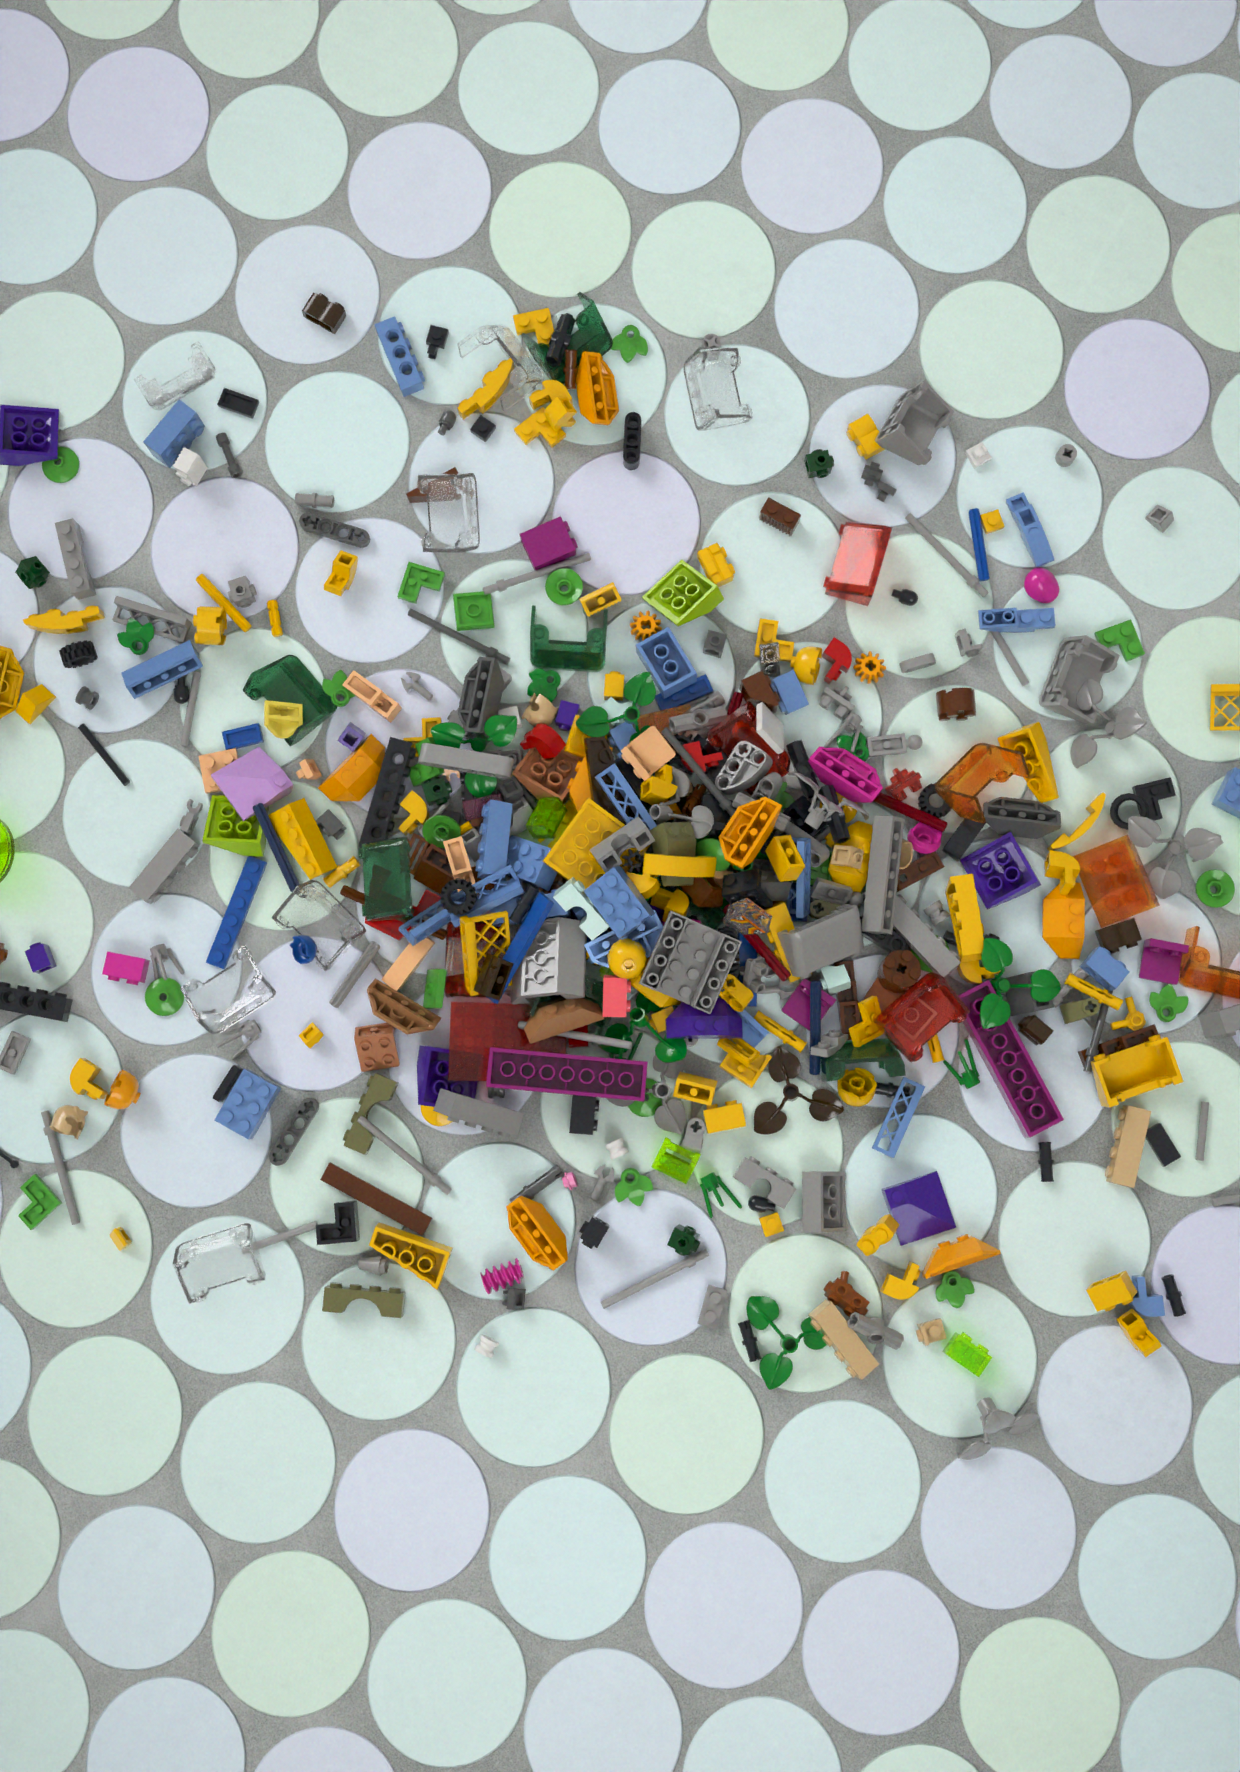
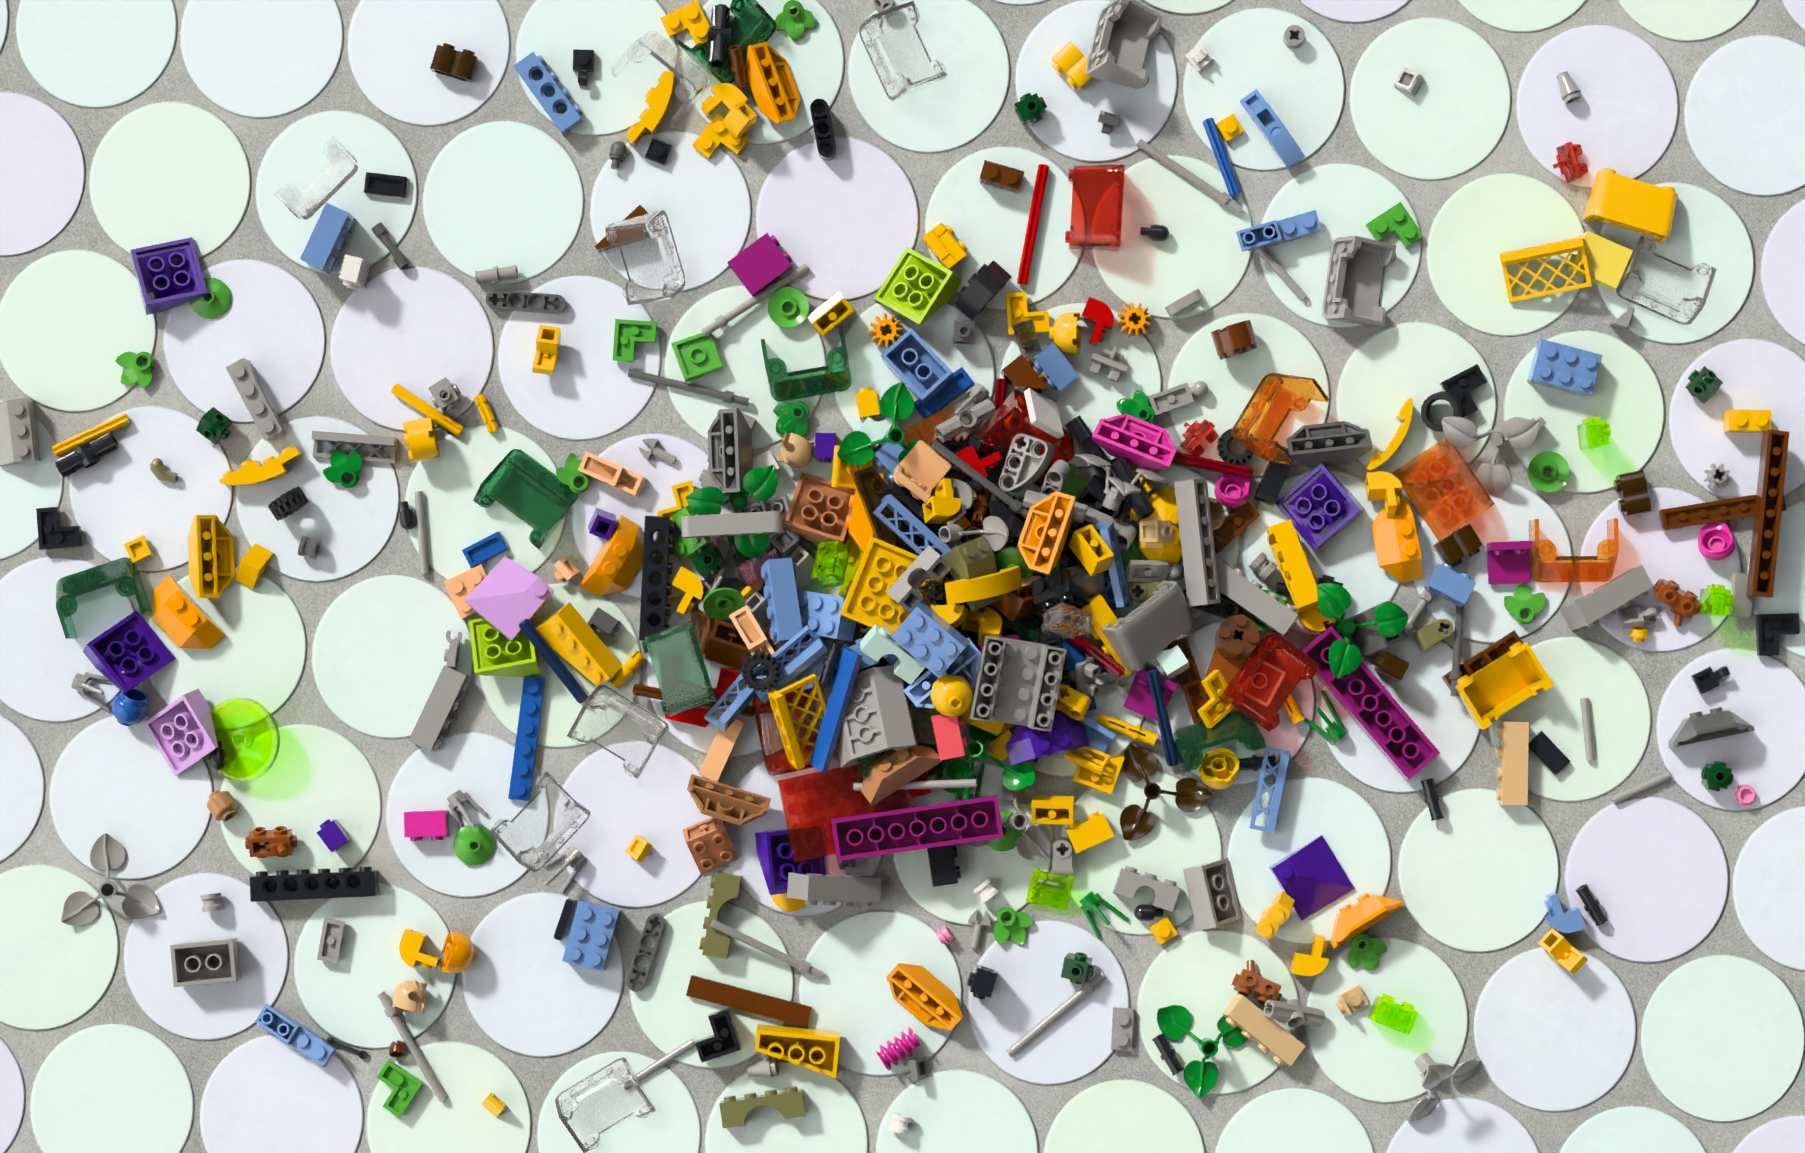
camera: 15 degrees left, 5 degrees up
black bar [78,724,130,786] -> none
medium blue brick [121,640,203,699] -> none
light yellow slope [264,700,303,739] -> none
blue hair [290,935,317,964] -> none
light grey axle [329,941,380,1008] -> none
bright green plate [423,969,447,1009] -> none
dark brown brick [474,953,514,1000] -> none
dark grey pin [509,1164,564,1202] -> none
red brick [520,723,566,759] -> none
light grey slope [811,1030,848,1057] -> none
light grey plant [824,713,863,752] -> none
dark grey gear [861,462,883,487] -> none
light grey bracket [955,628,983,657] -> none
yellow wedge [997,722,1059,803] -> none
dark pink hat [1024,567,1059,603] -> none
yellow pin [1064,973,1123,1011] -> none
light grey plant [1071,679,1147,768] -> none
yellow brick [1086,1271,1137,1312] -> none
yellow piece [1110,996,1146,1031] -> none
none -> reddish brown hinge [389,1040,406,1057]
none -> black brick [955,260,1012,319]
none -> red axle [1017,164,1049,286]

